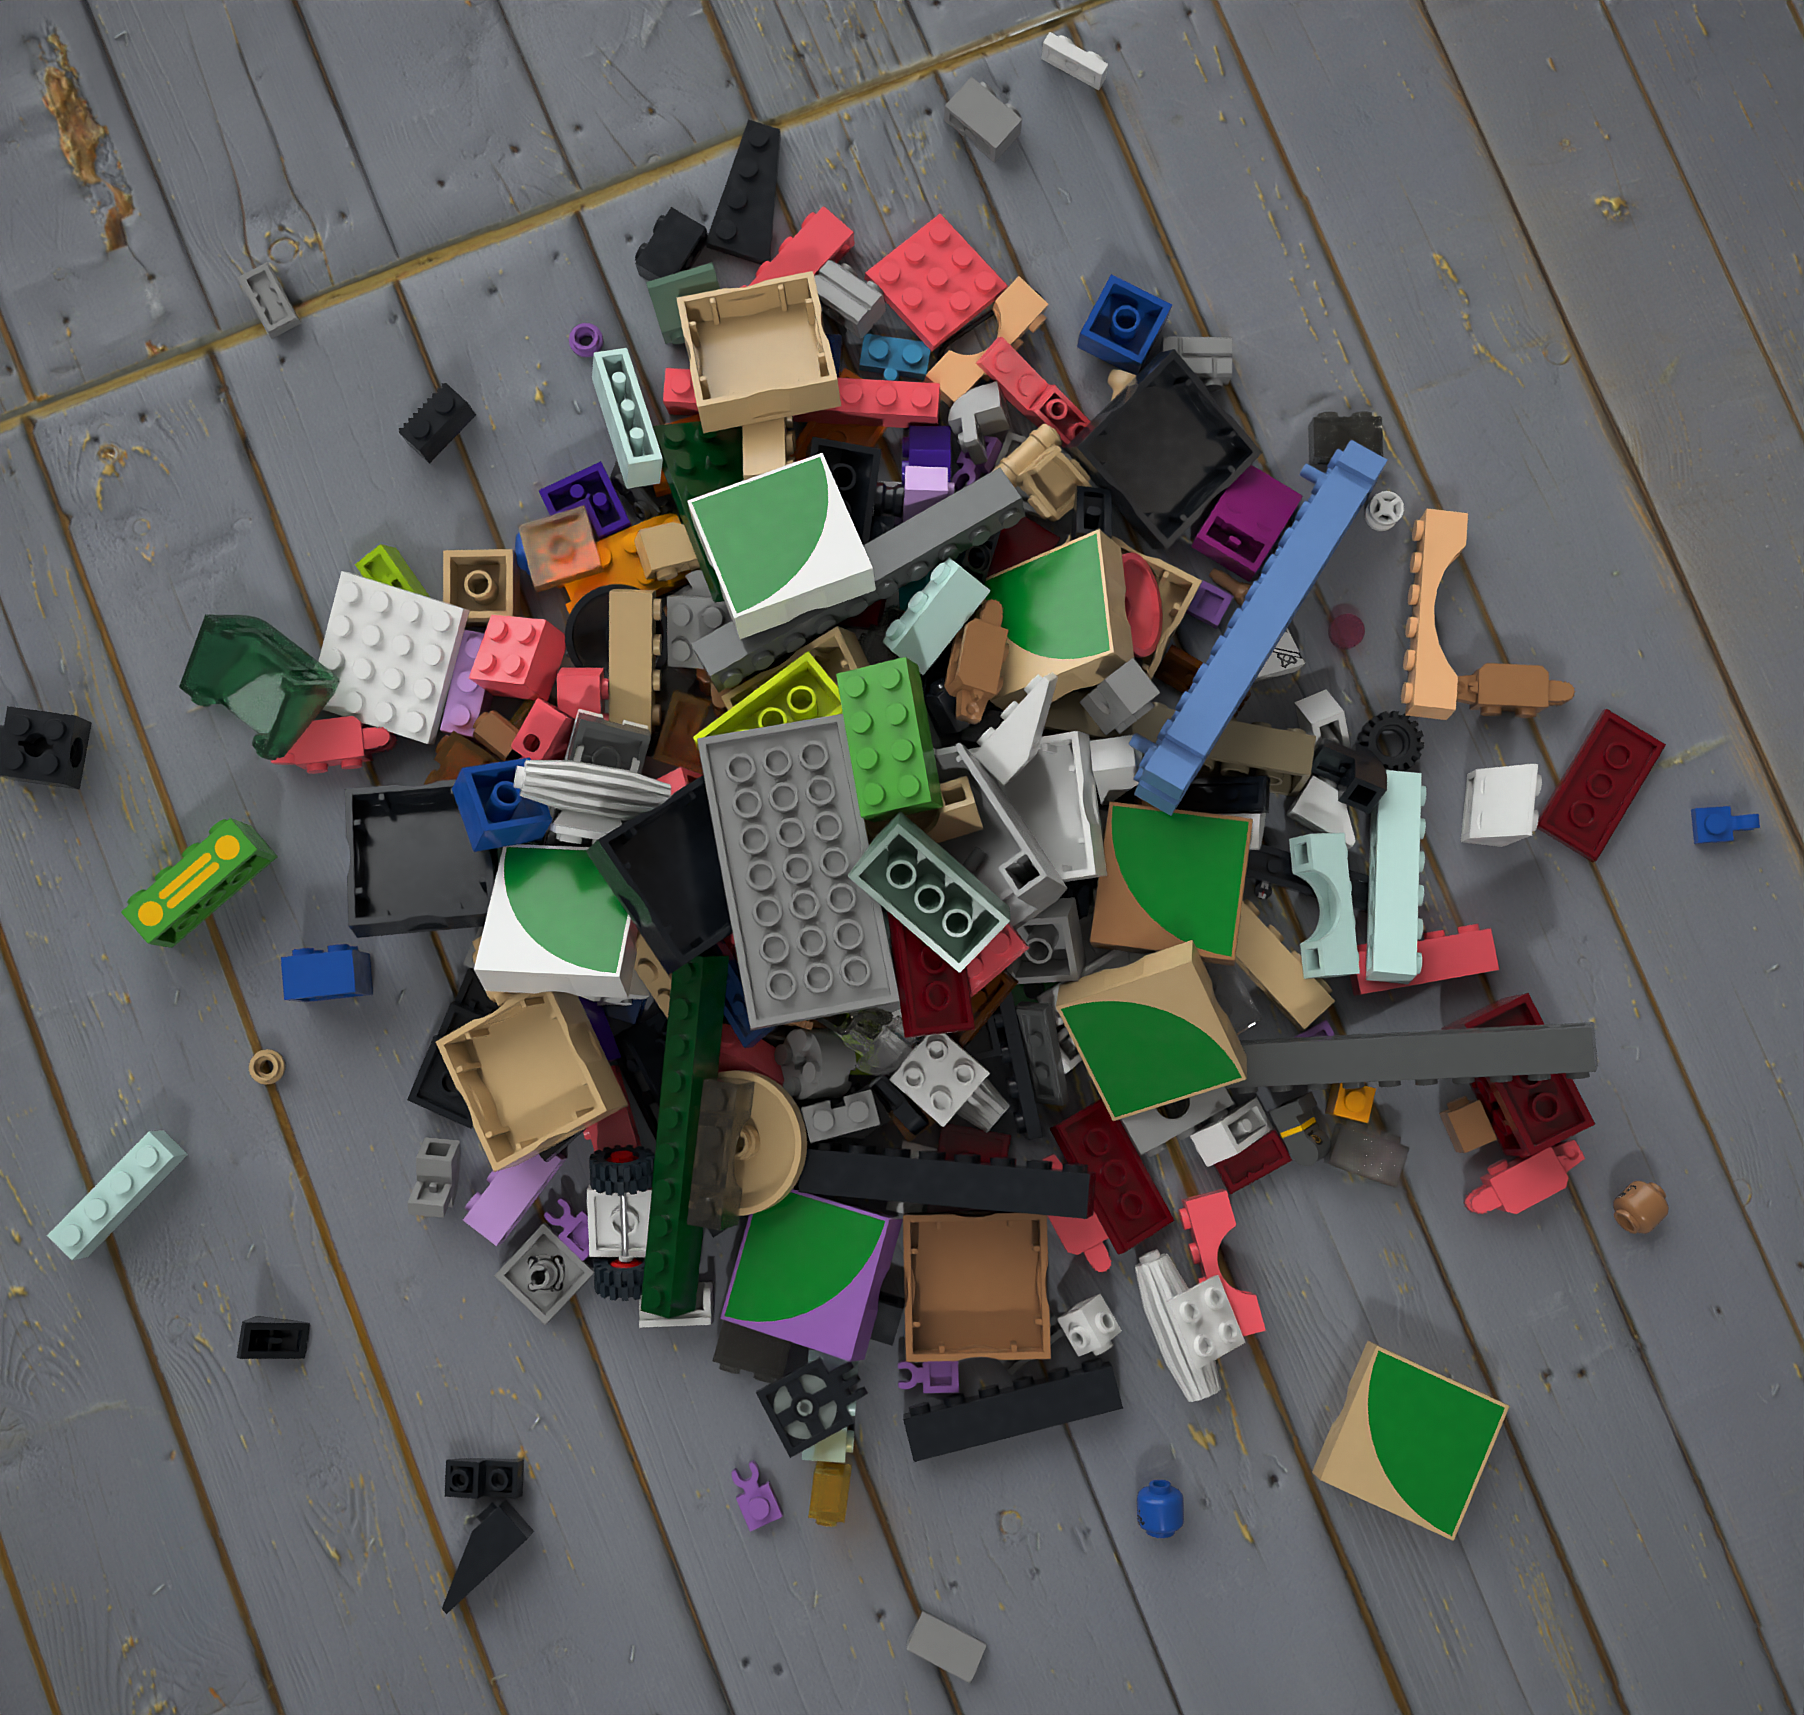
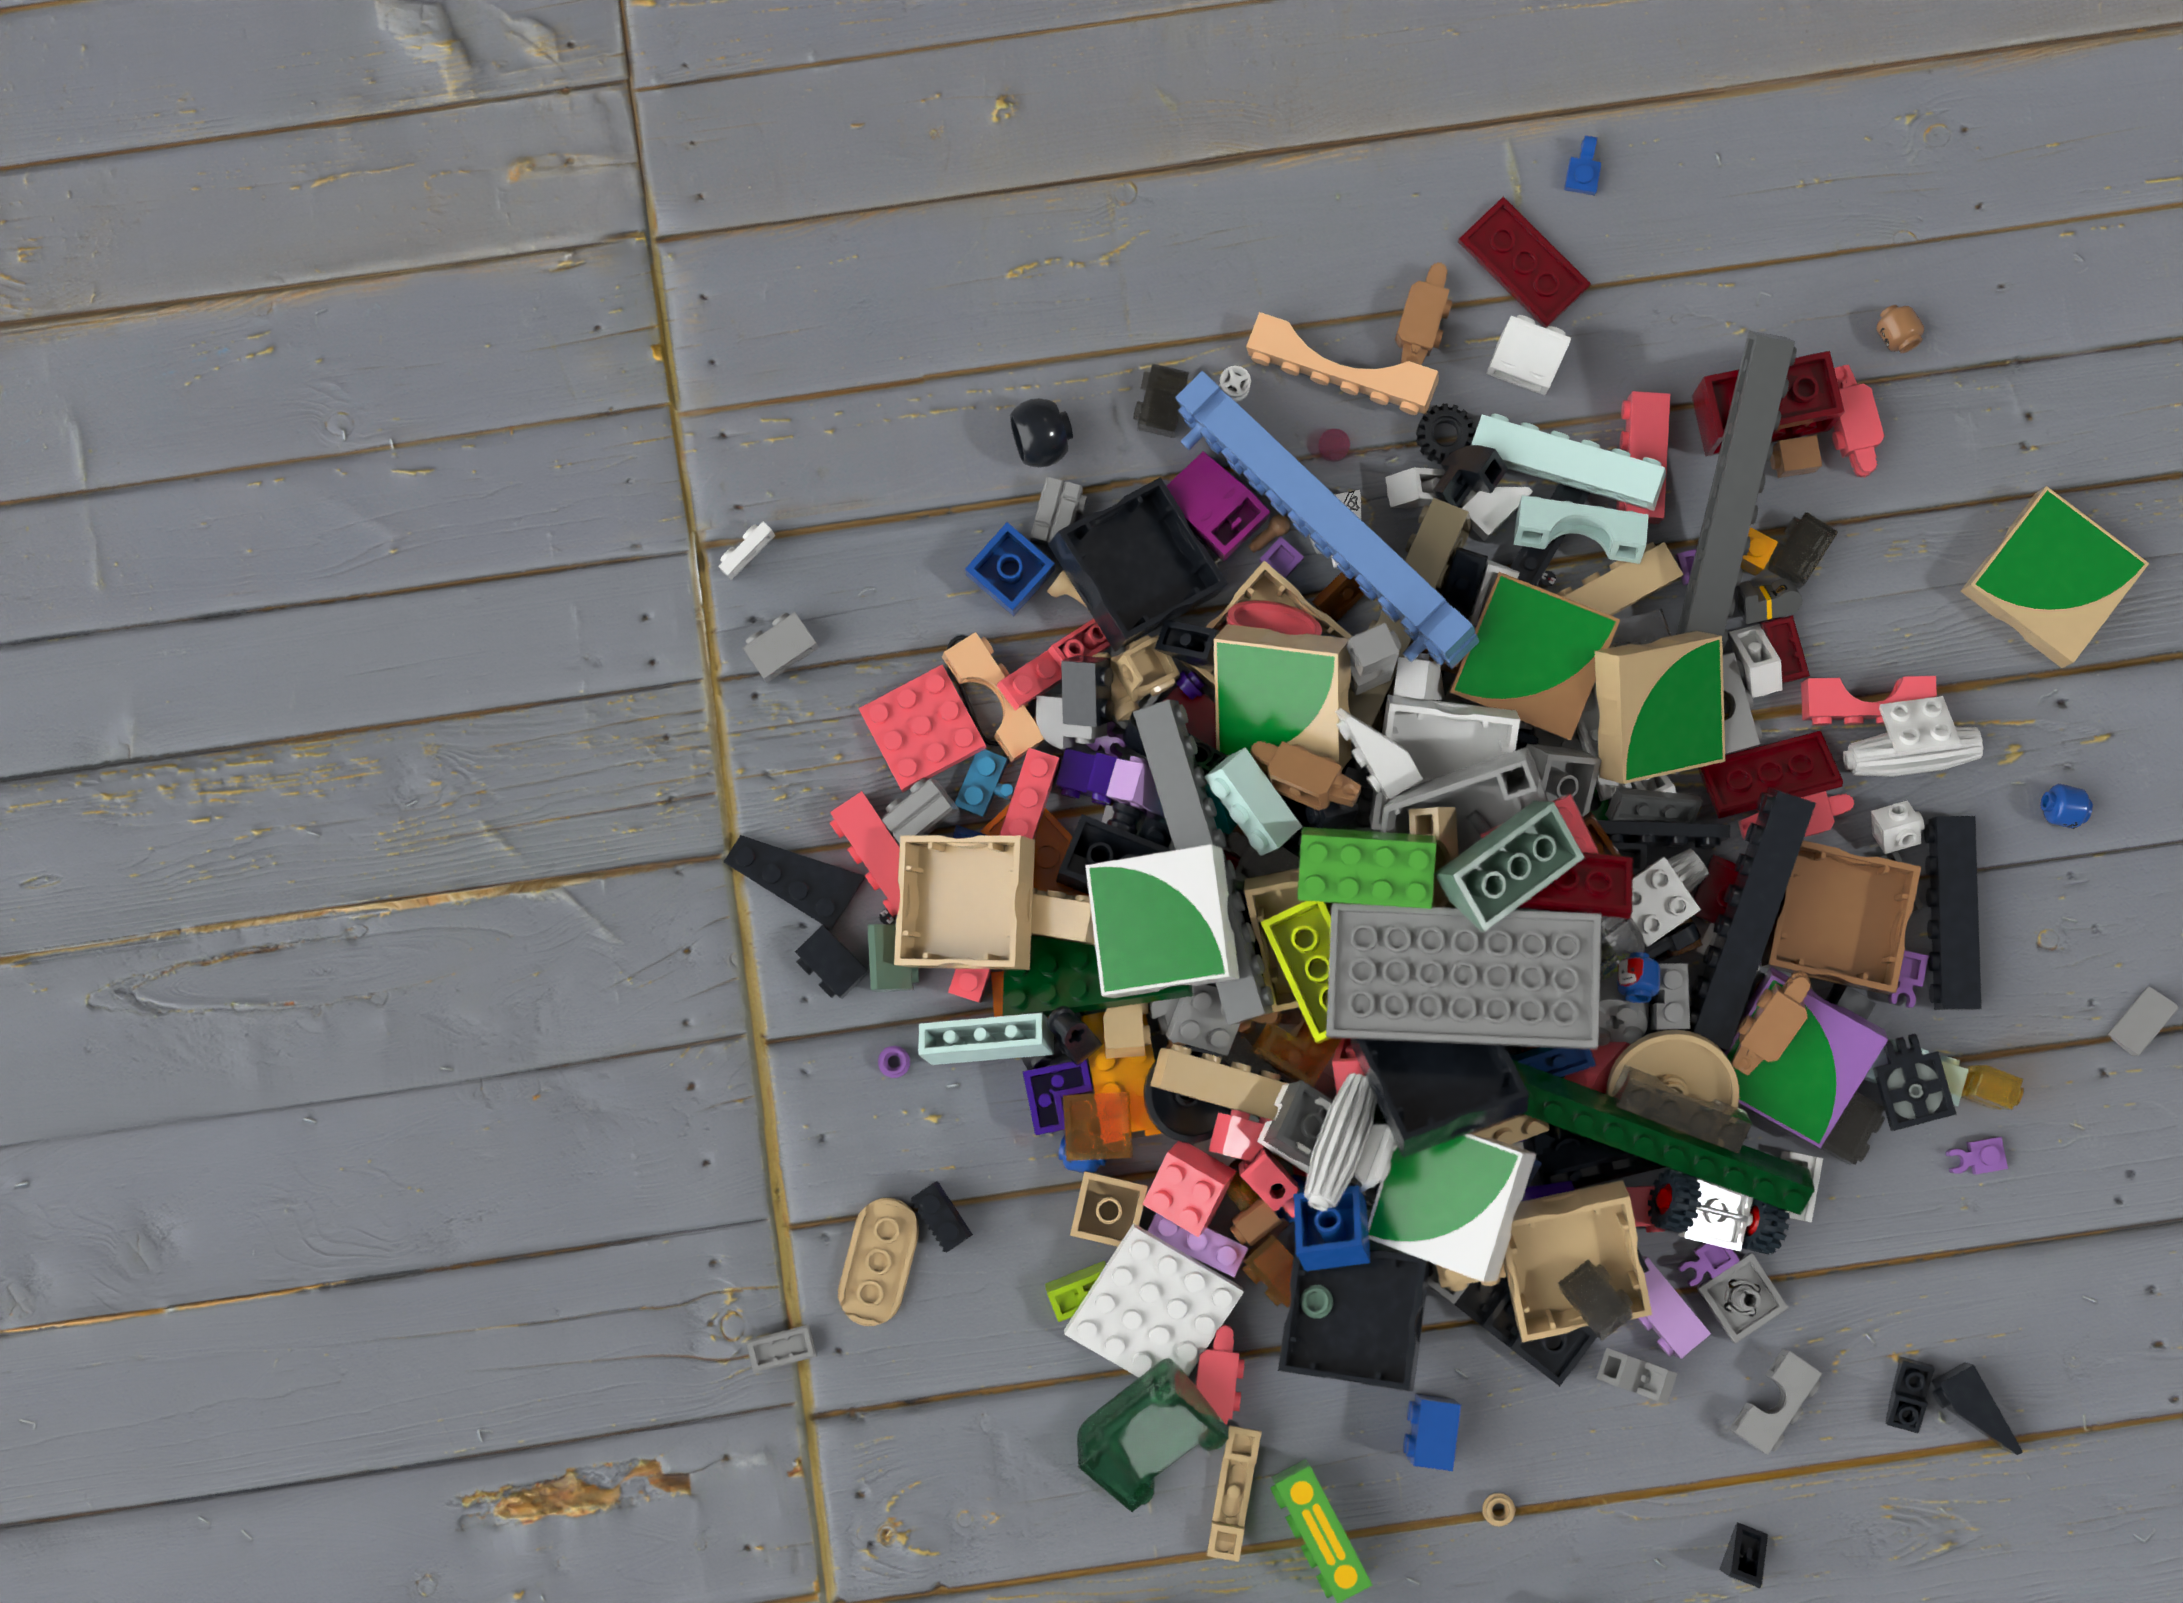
camera: 75 degrees left, 0 degrees up
none -> tan tile [838,1198,920,1326]
none -> black wheel [1010,398,1073,468]
none -> black piece [1047,1006,1102,1066]
none -> brick [1061,655,1114,727]
none -> dark purple plate [1176,670,1205,700]
none -> tan slope [1207,1425,1262,1562]
none -> sand green plate [1300,1285,1333,1318]
none -> clear smoke brick [1558,1259,1633,1341]
none -> blue head [1617,952,1660,1003]
none -> light grey arch [1729,1349,1822,1455]
none -> medium nougat hinge [1731,970,1811,1075]

